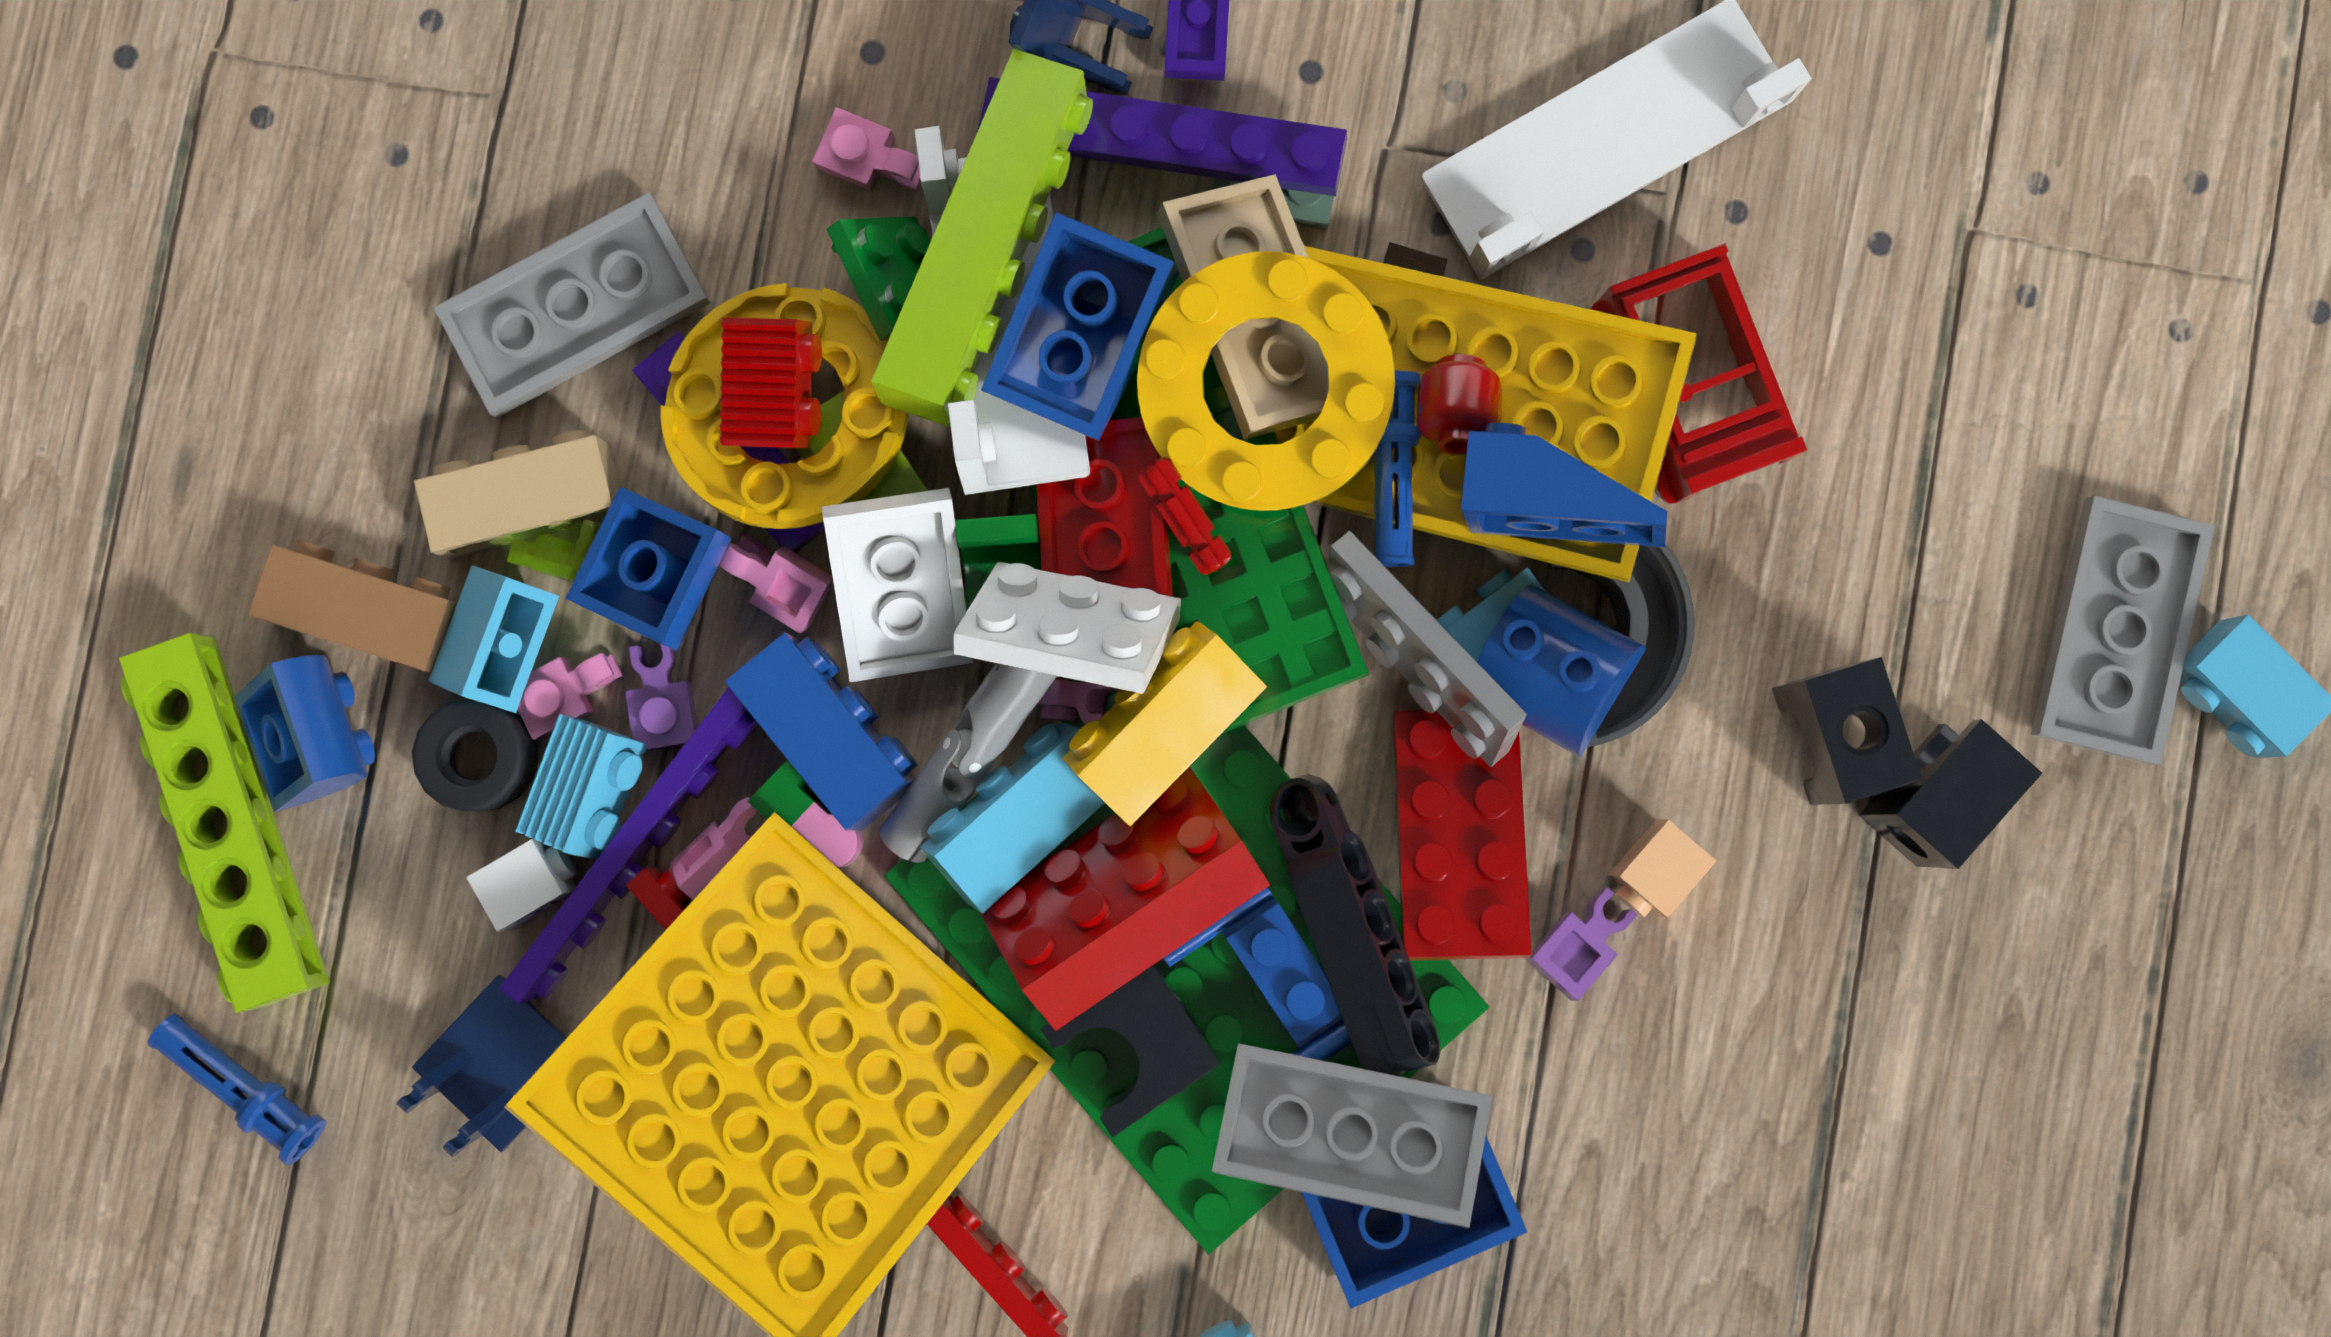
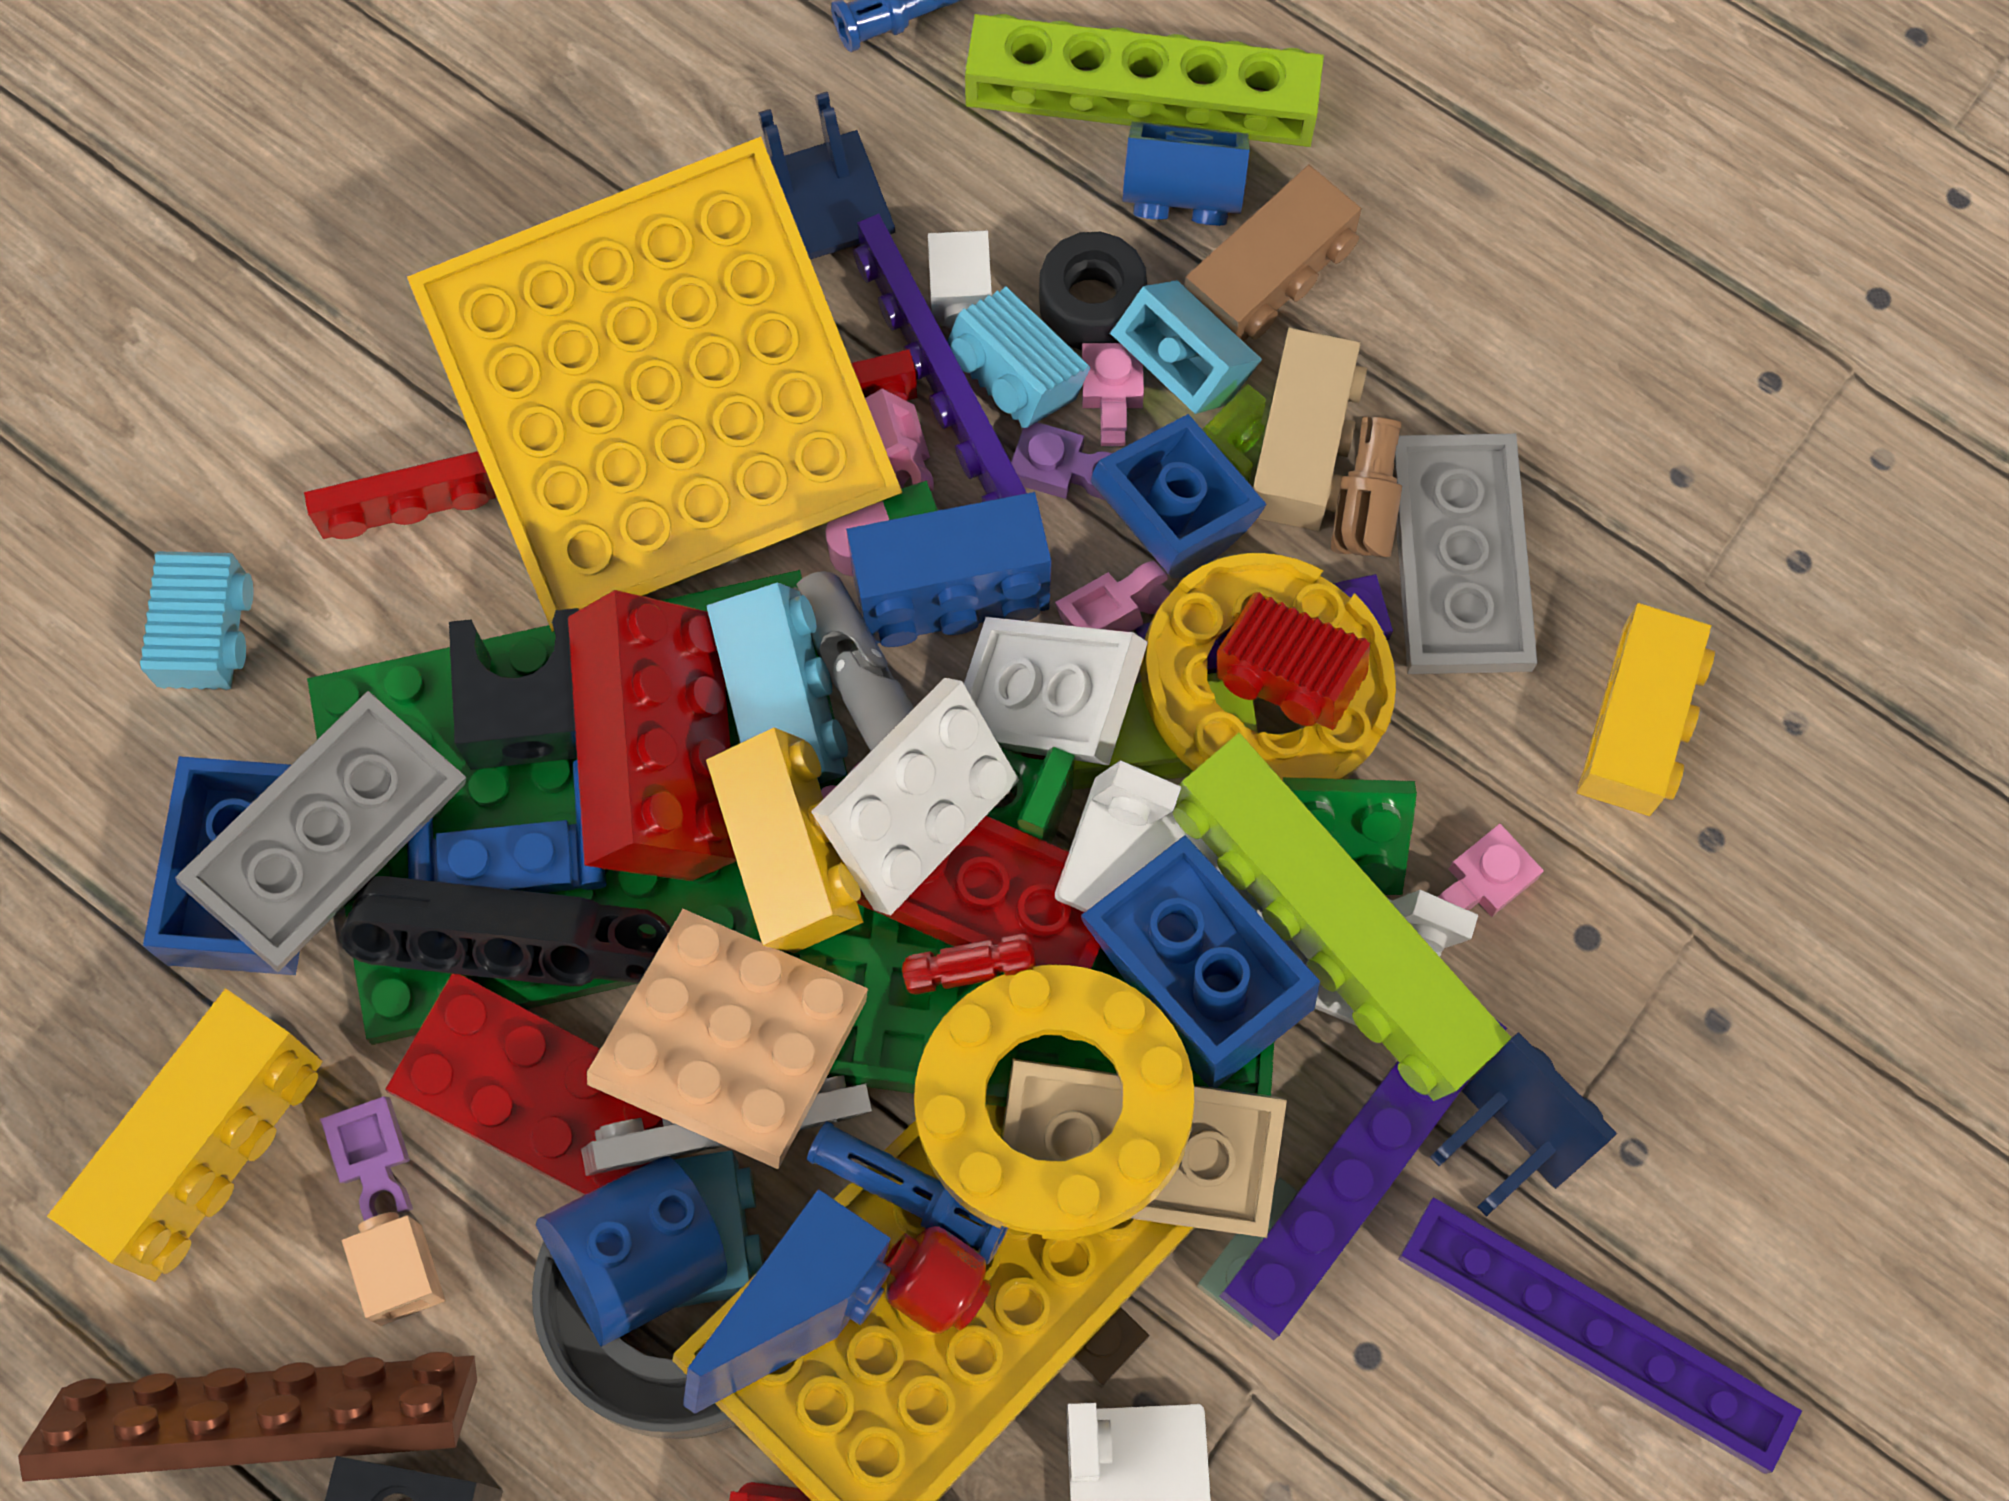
camera: 115 degrees right, 15 degrees down
none -> copper plate [18,1352,477,1482]
none -> yellow brick [47,988,323,1282]
none -> light nougat plate [587,909,868,1169]
none -> medium nougat arm [1331,417,1402,558]
none -> yellow brick [1576,603,1715,817]

